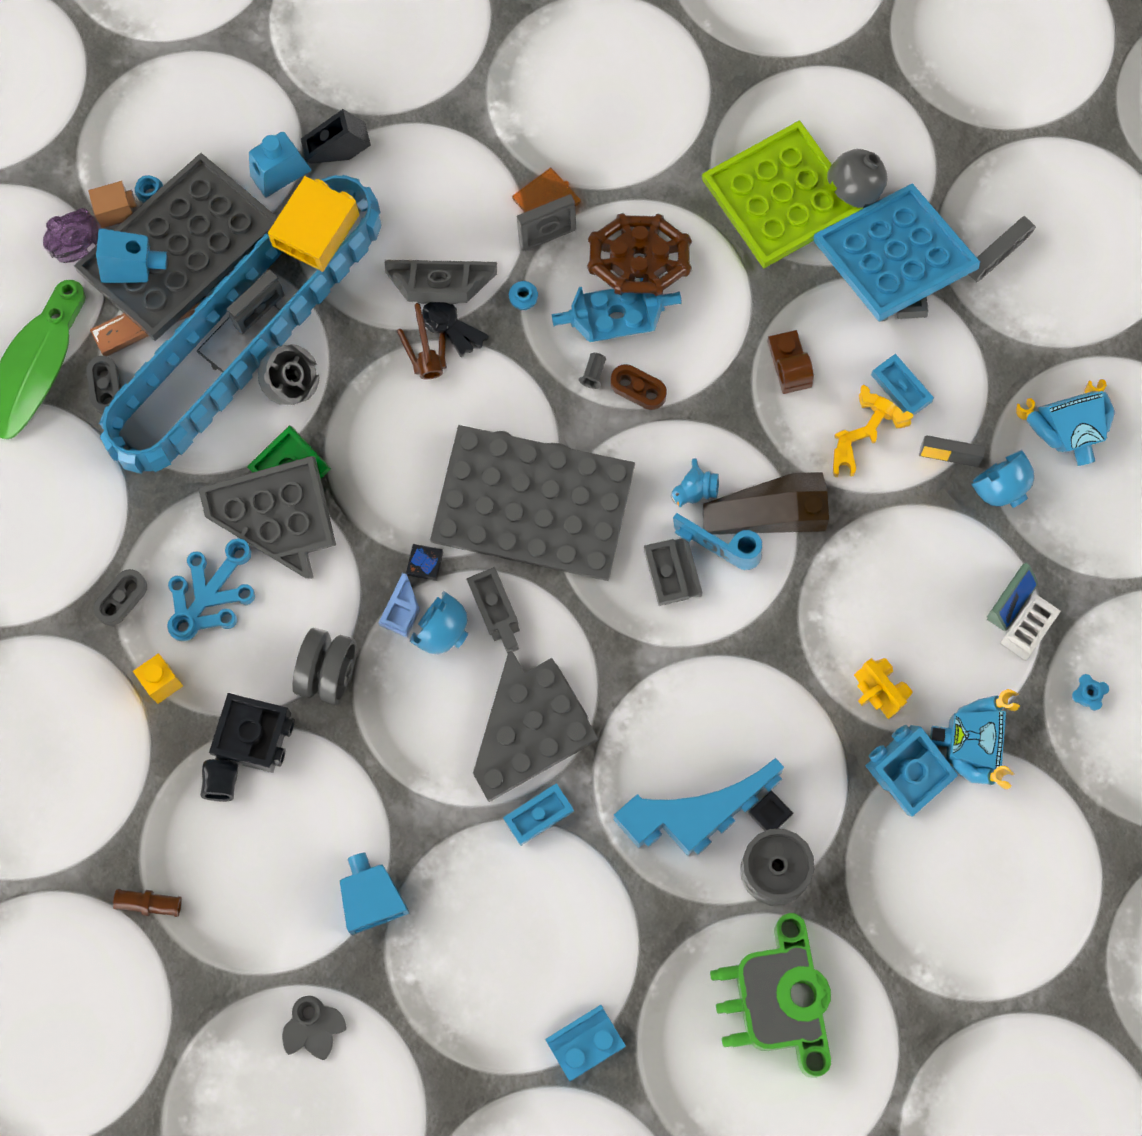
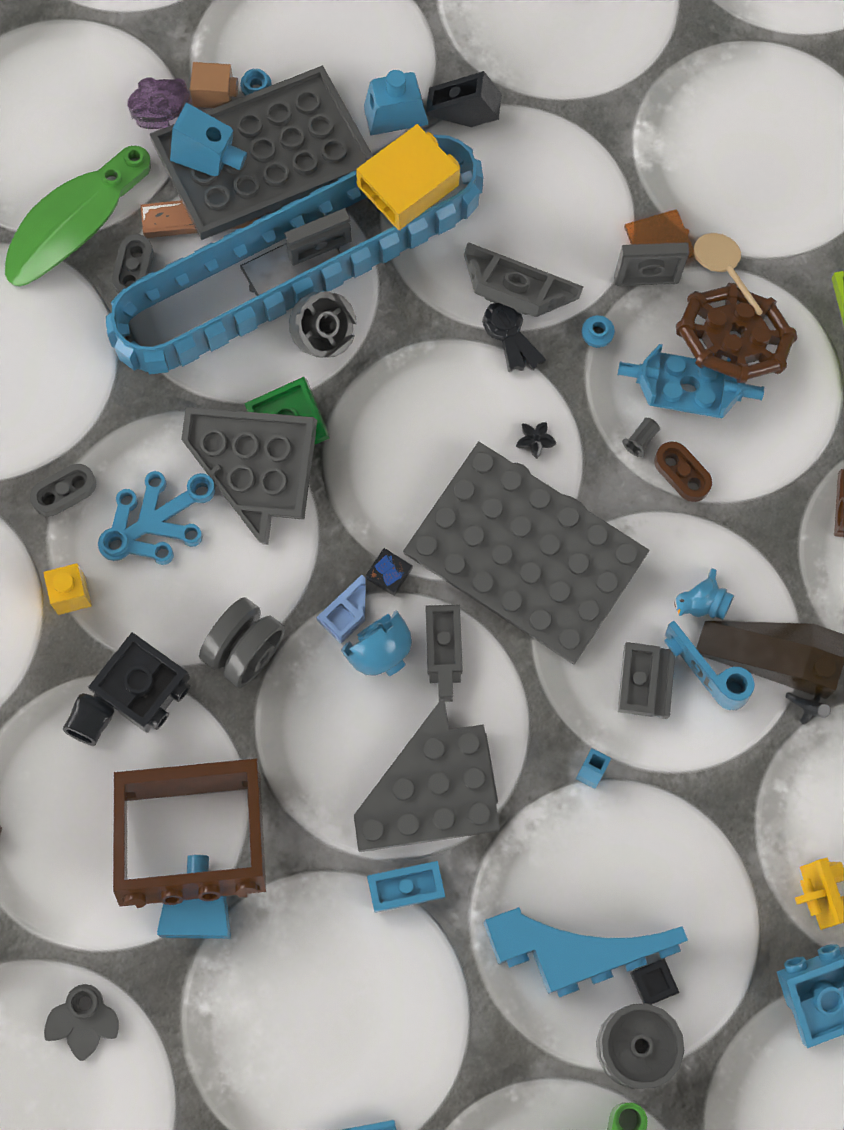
camera: 15 degrees right, 0 degrees up
reddish brown plant [397,303,447,380] -> none
none -> reddish brown window [113,758,266,908]
none -> black plant [516,422,556,459]
none -> dark azure piece [576,748,611,789]
none -> tan piece [694,233,763,315]
none -> black bar [785,692,831,724]

